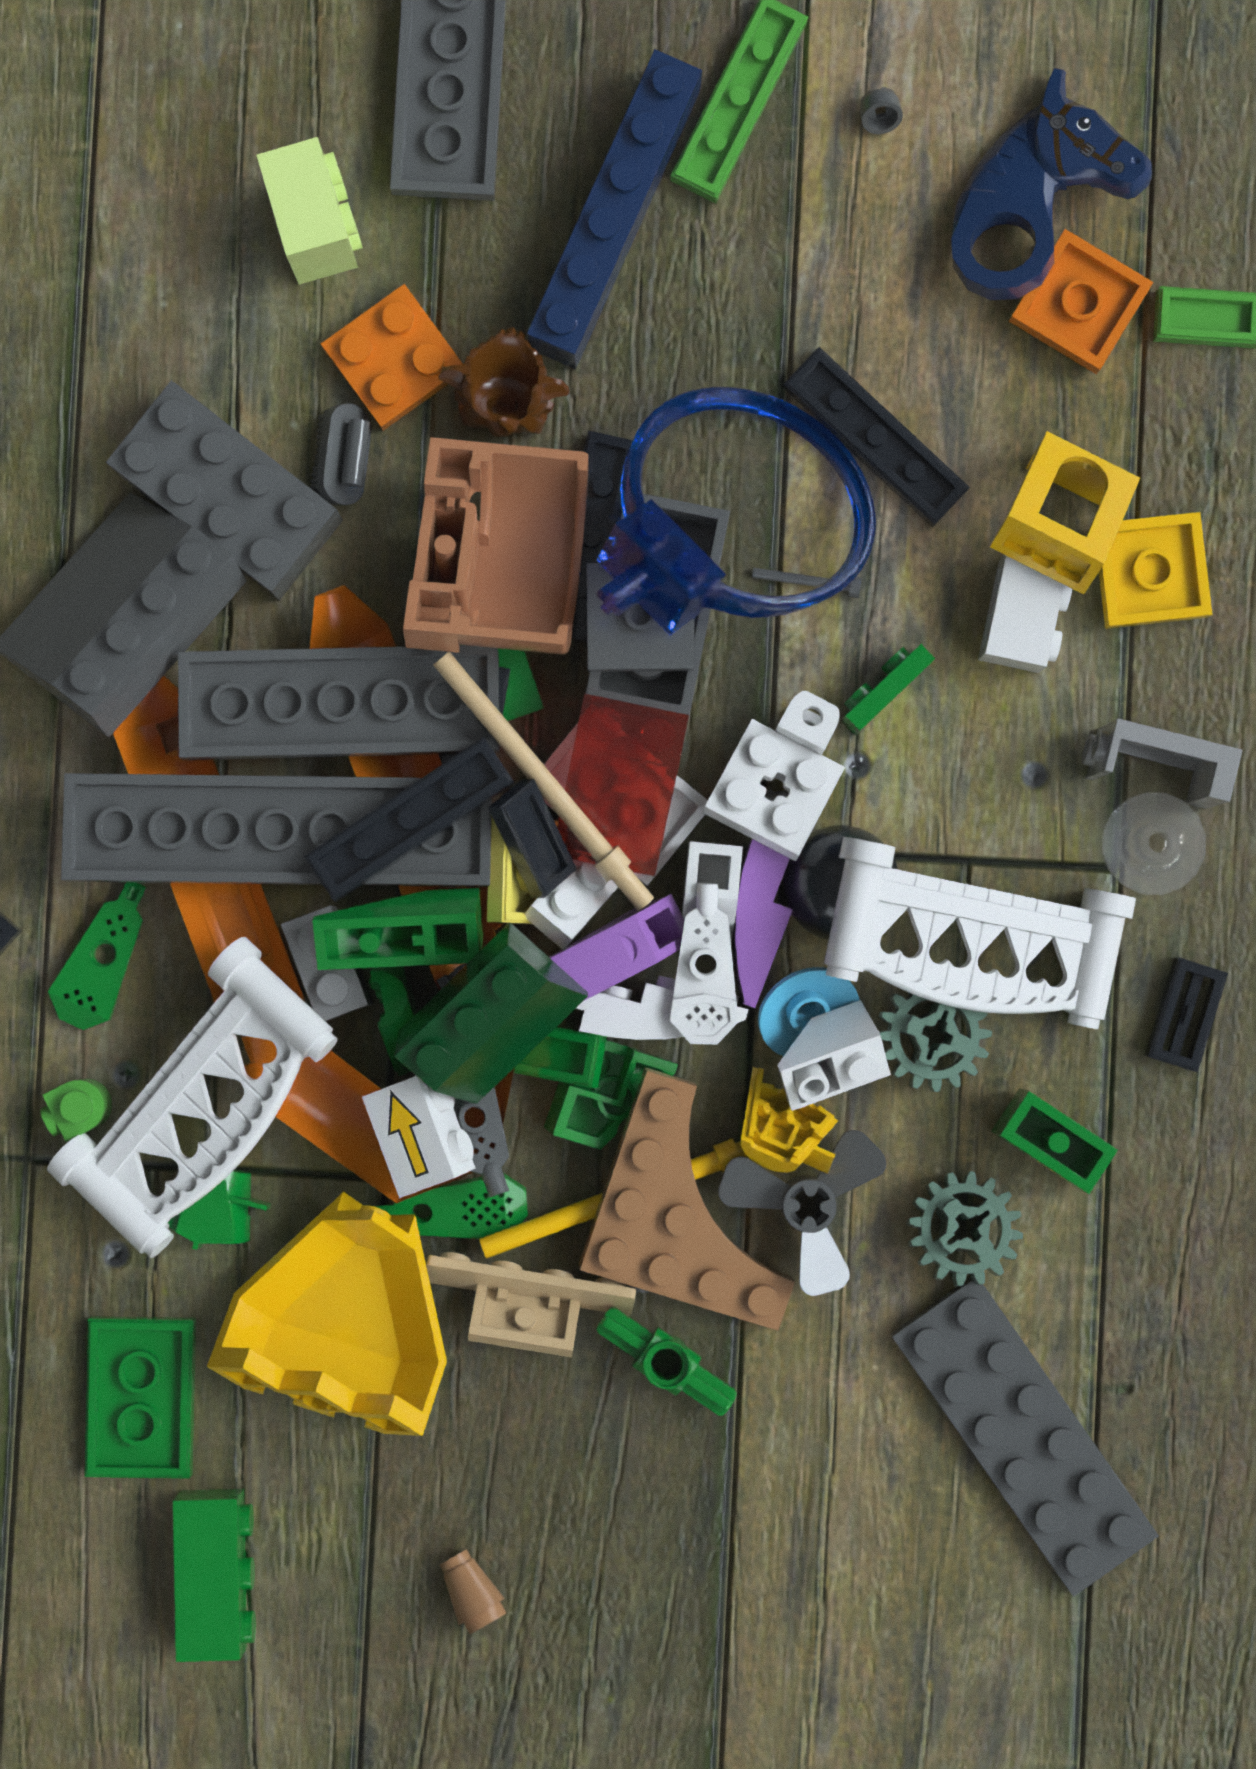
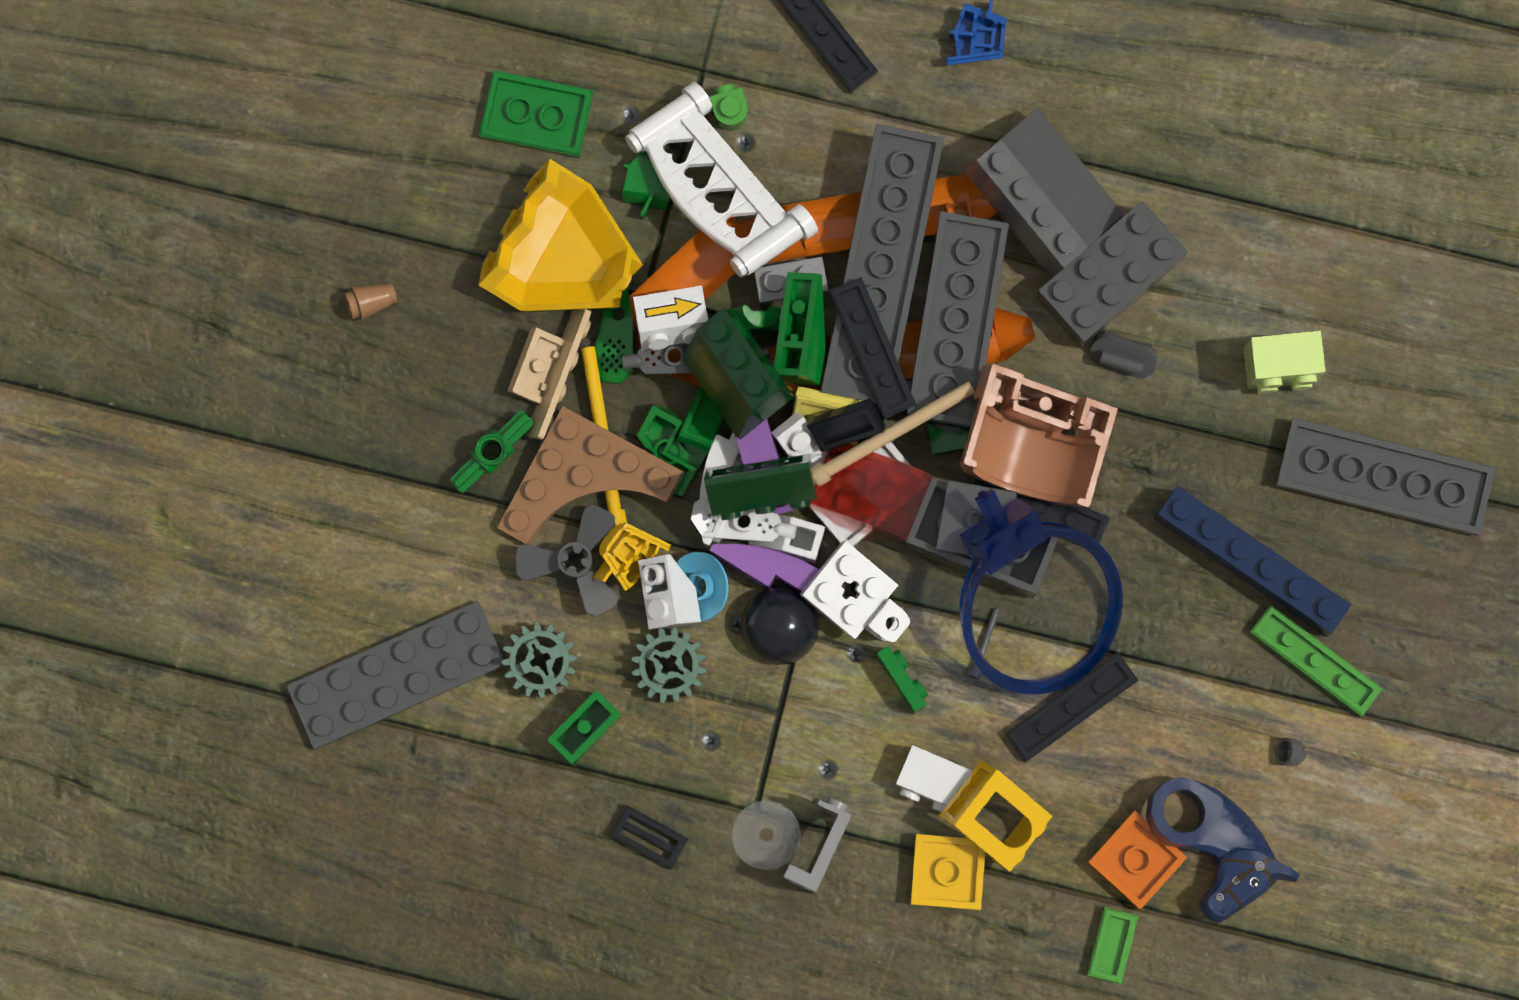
camera: 110 degrees right, 5 degrees down
green piece [48,882,147,1030] -> none
green brick [173,1489,256,1662] -> none
orange plate [321,284,464,431] -> none
reddish brown hair [438,327,569,437] -> none
white piece [824,837,1136,1029] -> none
none -> dark green slope [704,453,817,520]

